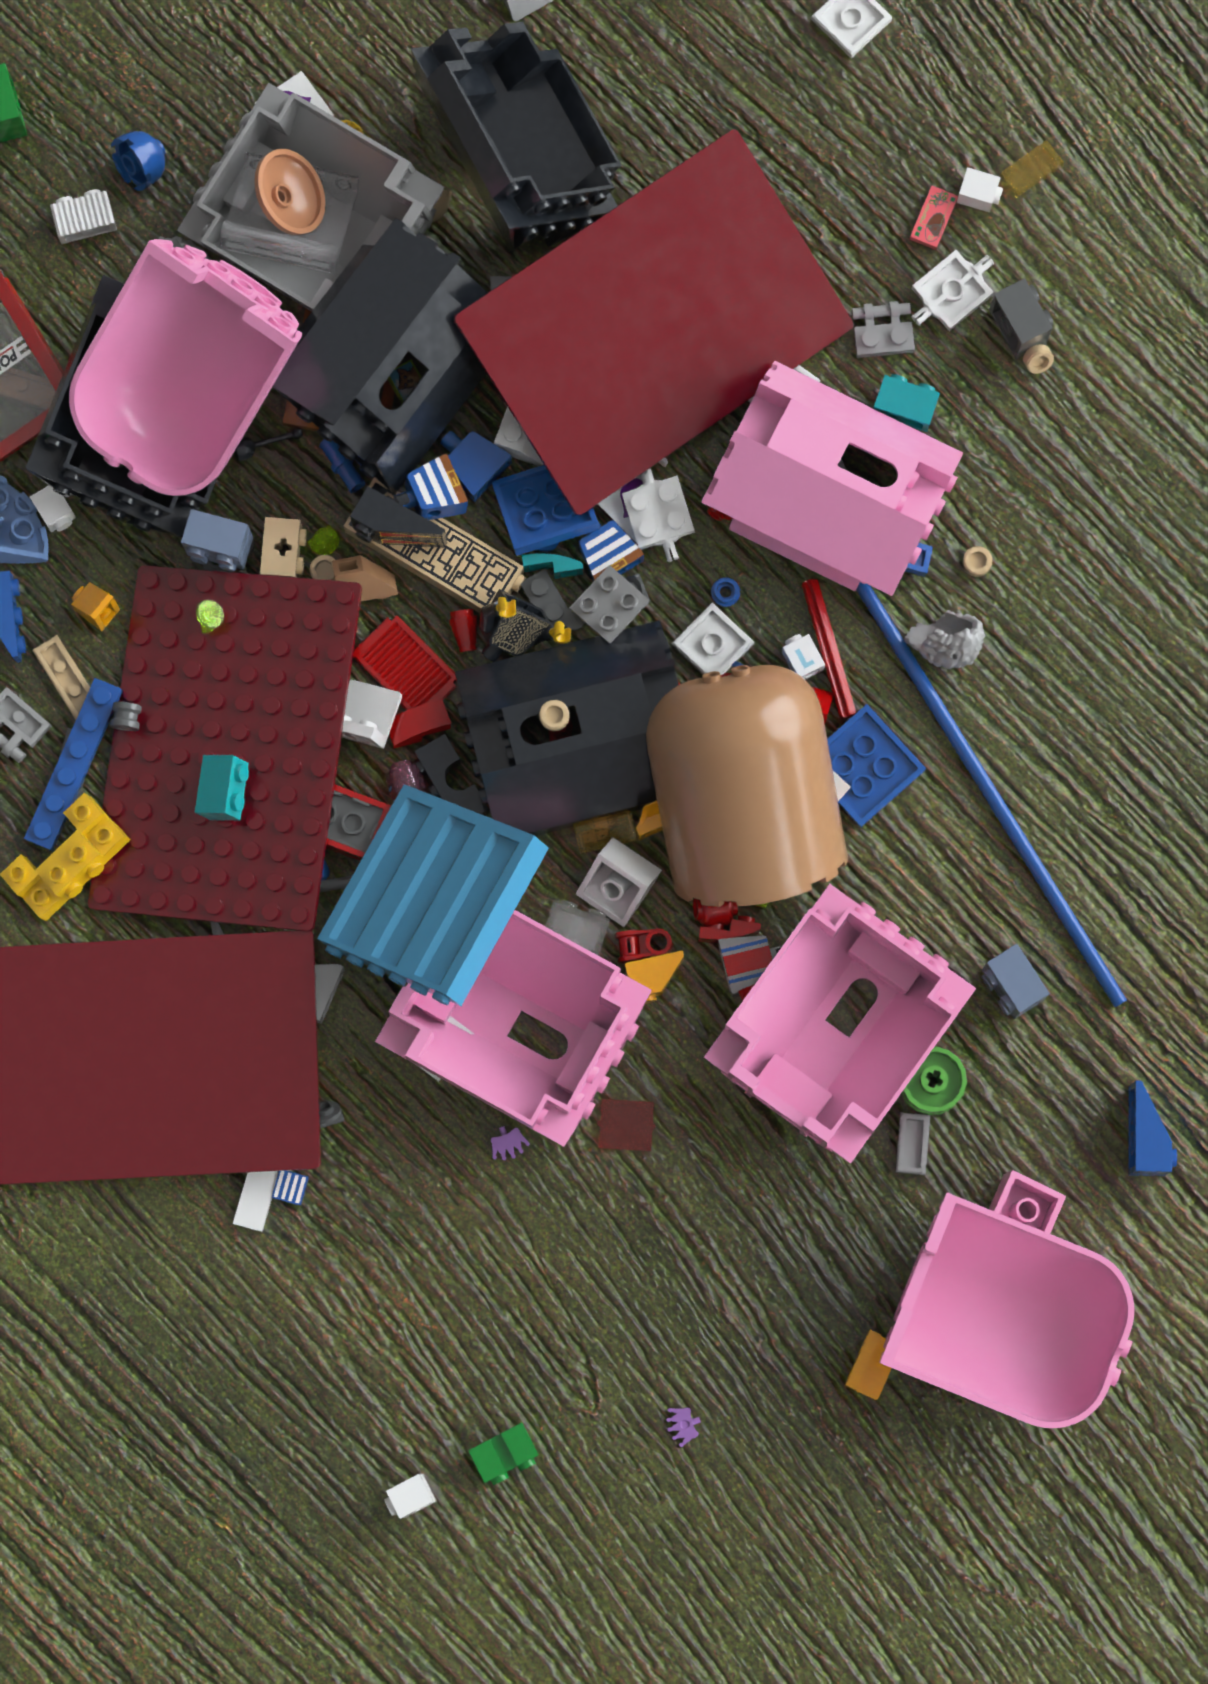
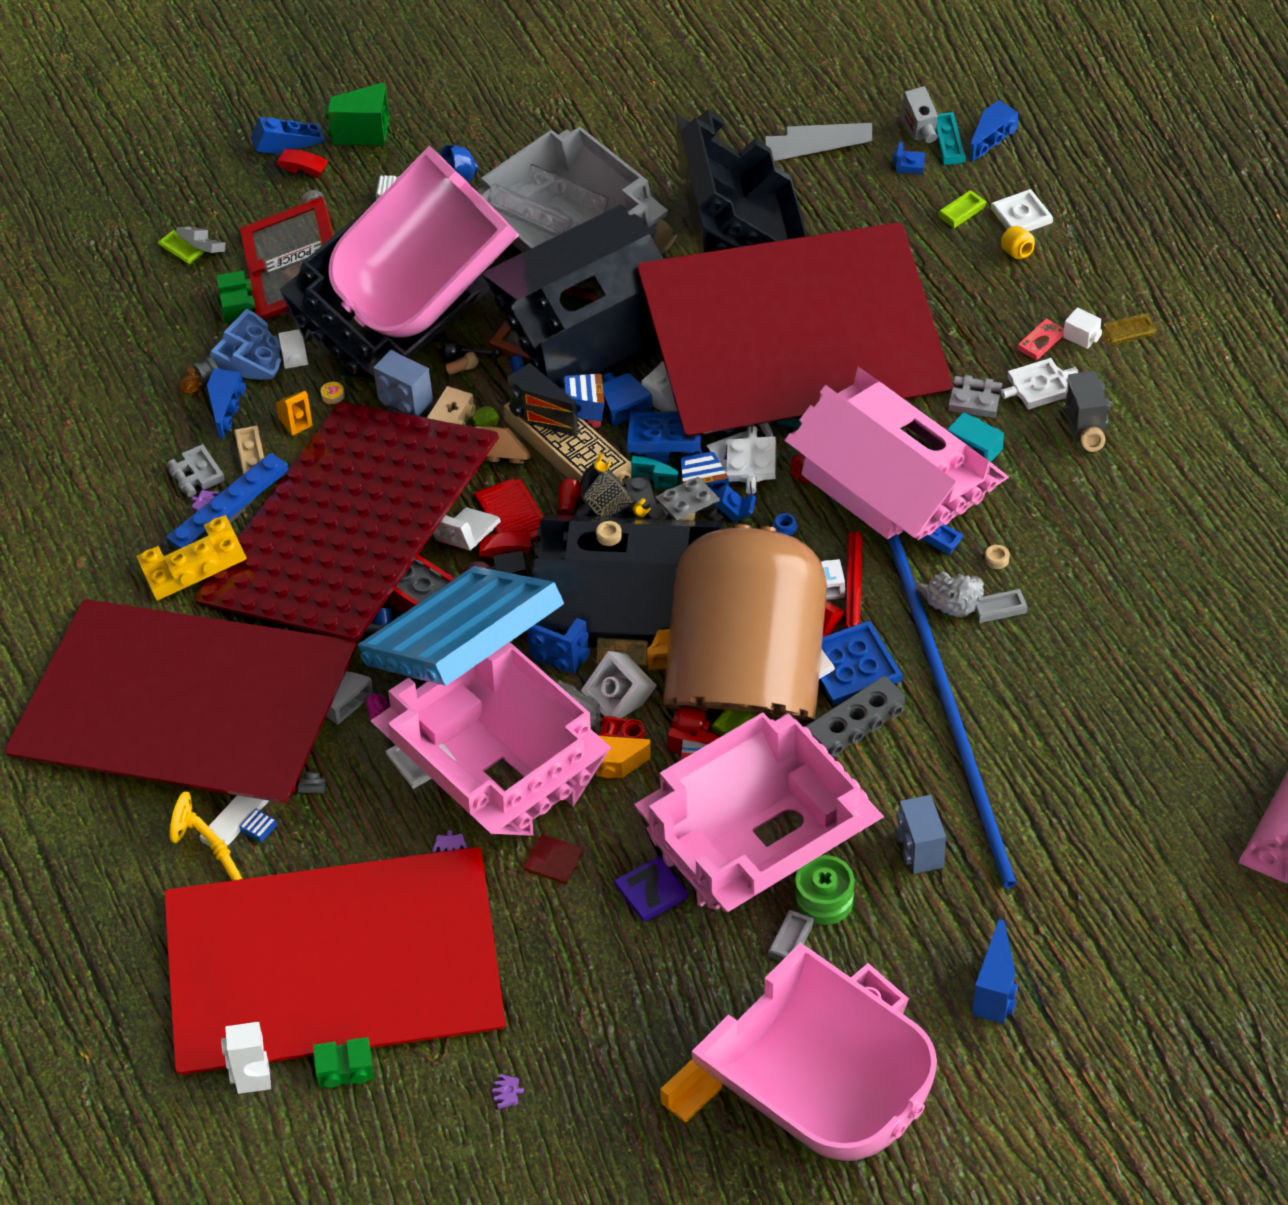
camera: 20 degrees right, 30 degrees down
dark grey wheel [110,702,142,731] -> none
teal brick [195,755,249,820] -> none
clear neon green plate [196,600,224,633] -> none
nougat dish [254,149,325,235] -> none
none -> red baseplate [165,847,506,1075]
none -> yellow dish [170,791,243,881]
none -> medium lavender piece [192,490,219,512]
none -> tile [320,382,345,404]
none -> dark pink plate [365,693,389,720]
none -> medium nougat arm [445,352,479,375]
none -> blue bracket [527,618,590,674]
none -> dark purple tile [614,856,688,923]
none -> blue bracket [715,484,756,522]
none -> dark grey brick [806,676,905,757]
none -> lime tile [938,190,986,228]
none -> light grey tile [975,589,1028,623]
none -> yellow head [1001,225,1035,259]

